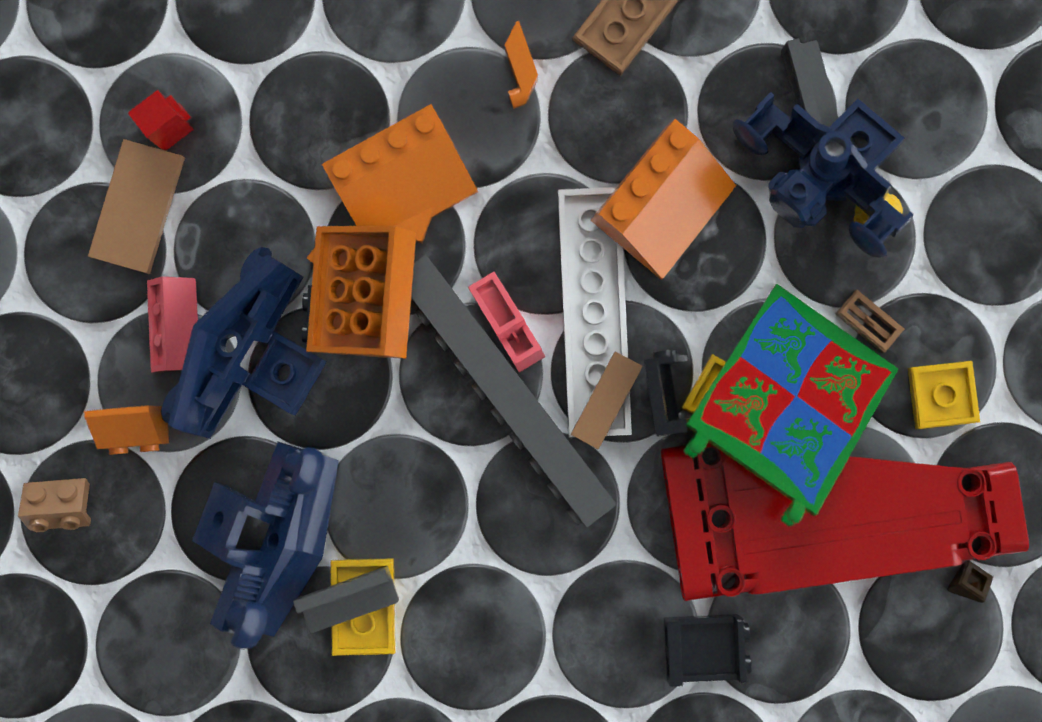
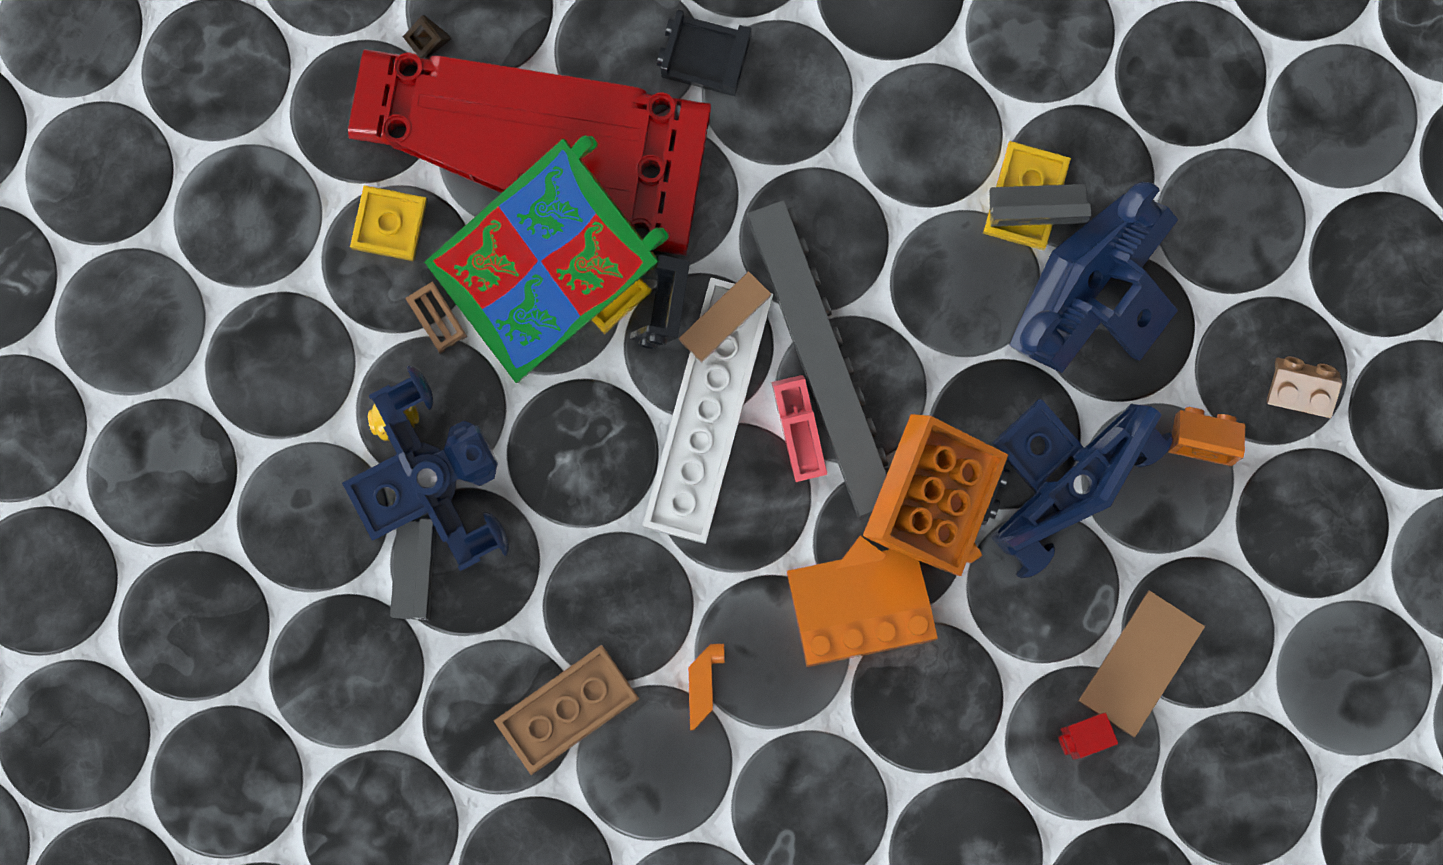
camera: 160 degrees left, 5 degrees down
coral panel [147,276,198,373] -> none
orange slope [590,119,737,280] -> none

